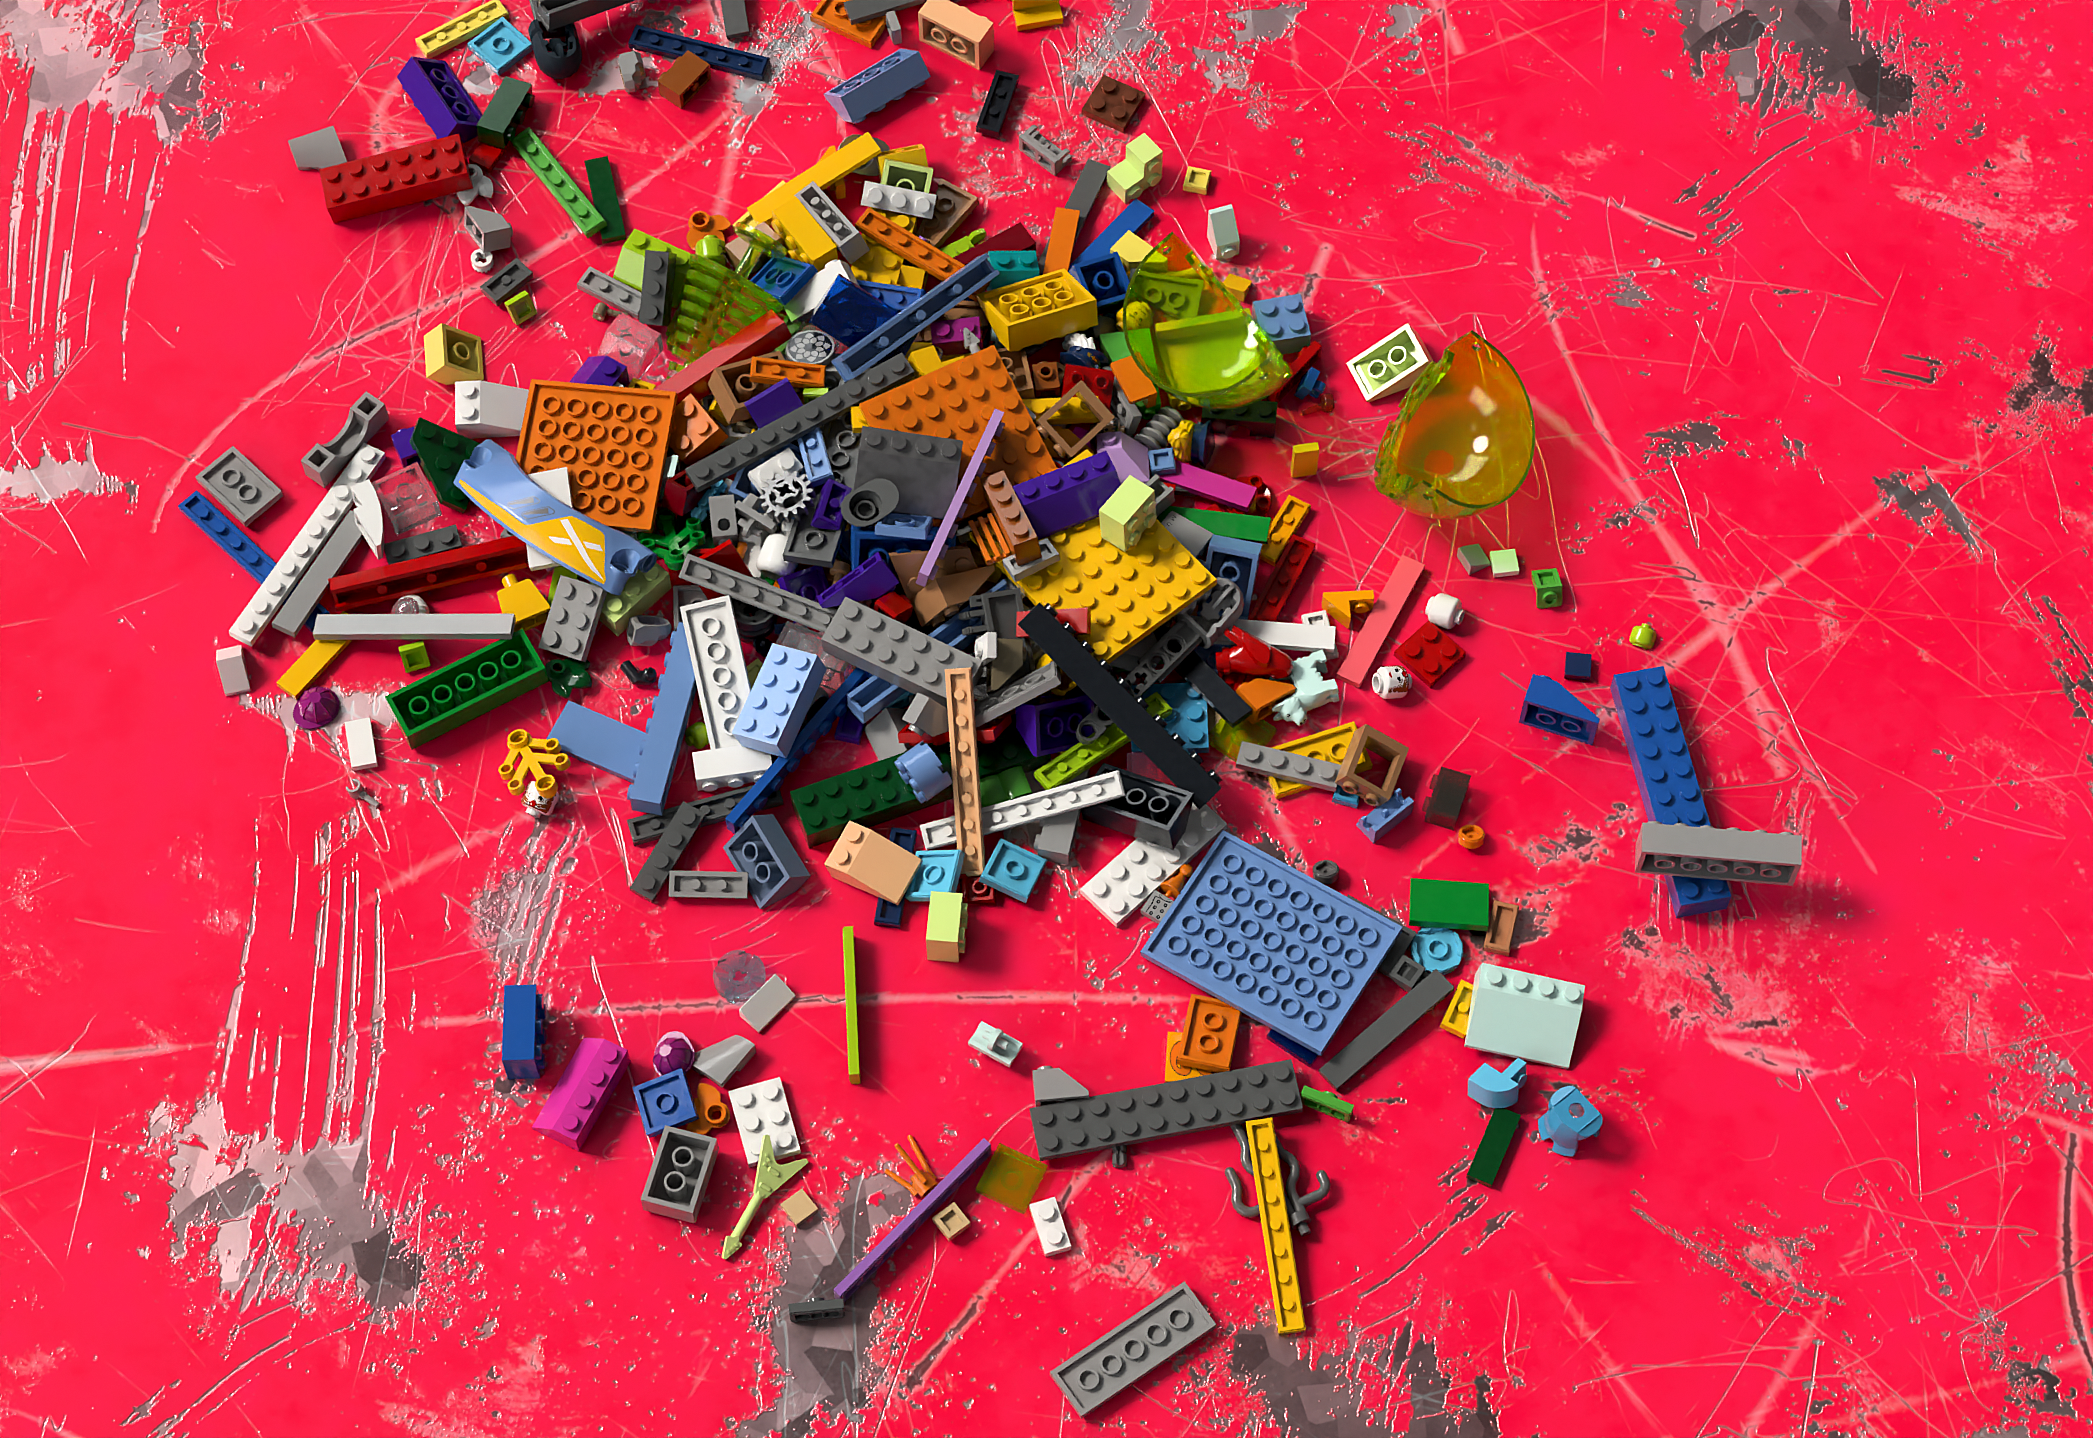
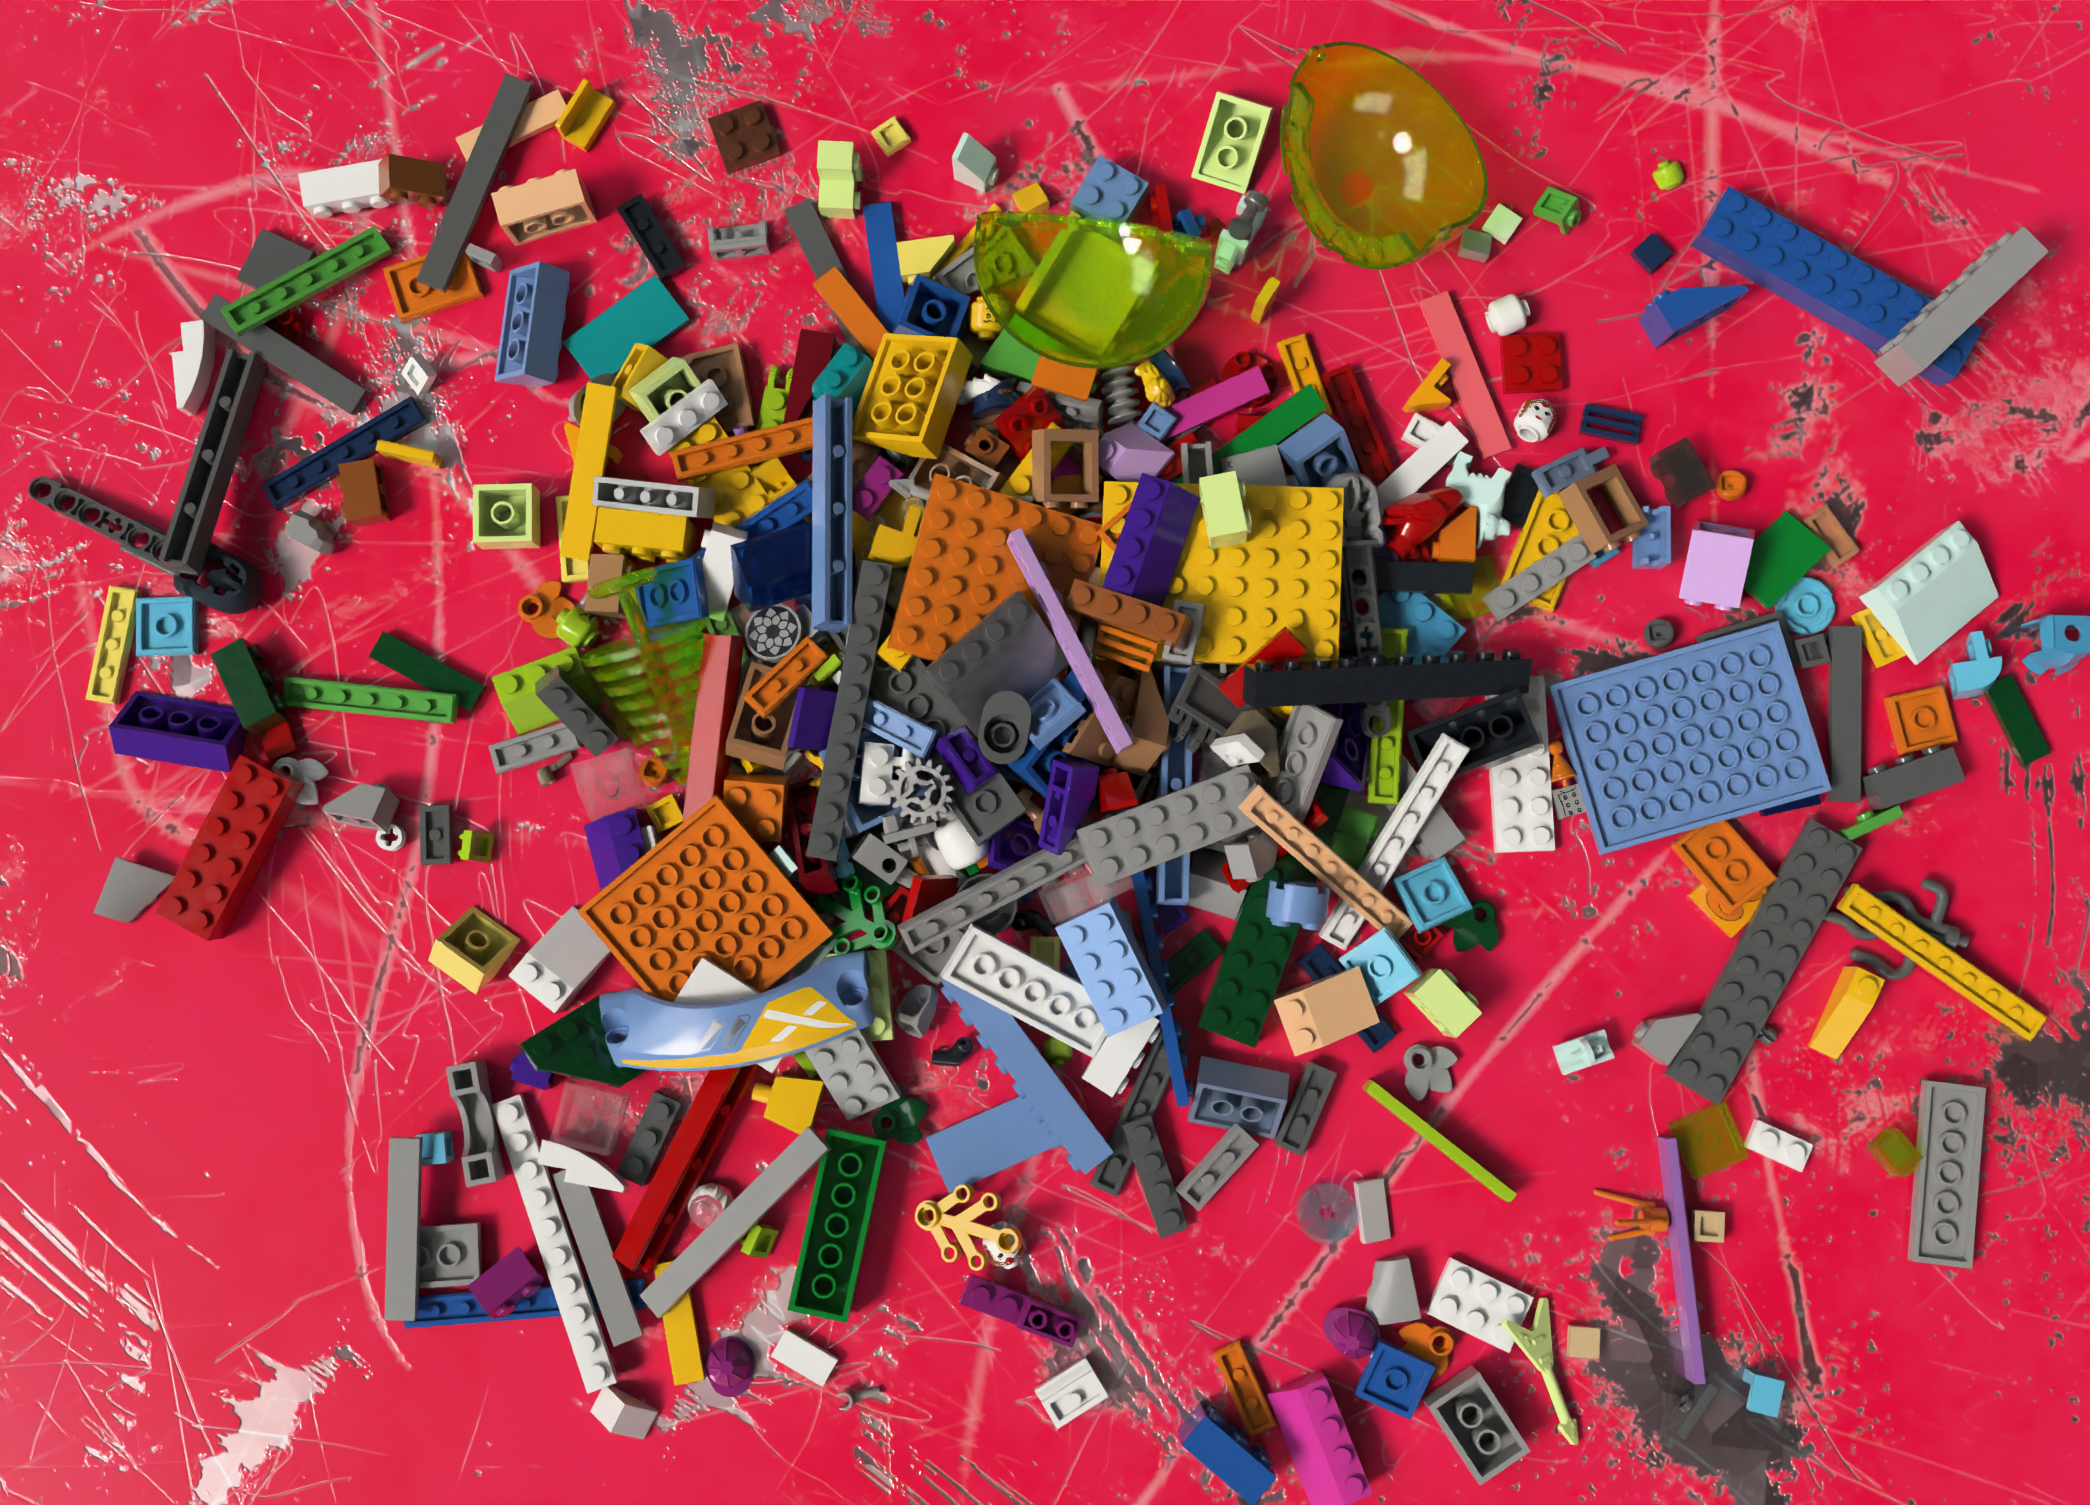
camera: 50 degrees left, 20 degrees up
none -> yellow tile [375,440,443,469]
none -> light grey tile [384,1136,423,1321]
none -> white plate [401,353,437,395]
none -> medium azure panel [415,1130,455,1166]
none -> magenta brick [467,1247,545,1320]
none -> yellowish green brick [473,483,540,549]
none -> teal tile [563,275,691,380]
none -> orange tile [639,757,670,787]
none -> magenta slope [959,1273,1084,1348]
none -> white plate [1034,1356,1109,1429]
none -> dark green tile [1165,928,1224,994]
none -> orange tile [1212,1339,1277,1438]
none -> hips [1214,190,1269,275]
none -> dark grey plate [1273,1061,1337,1156]
none -> light grey plate [1403,1044,1457,1101]
none -> dark green plate [1442,899,1499,952]
none -> black tile [1502,464,1539,529]
none -> sand blue hinge [1531,447,1610,499]
none -> dark blue tile [1578,404,1643,445]
none -> lavender slope [1679,520,1755,611]
none -> medium azure panel [1742,1368,1785,1418]
none -> yellow slope [1808,966,1885,1060]
none -> dark grey brick [1861,745,1966,810]
none -> clear neon green brick [1865,1127,1924,1177]
none -> orange tile [1883,685,1959,755]

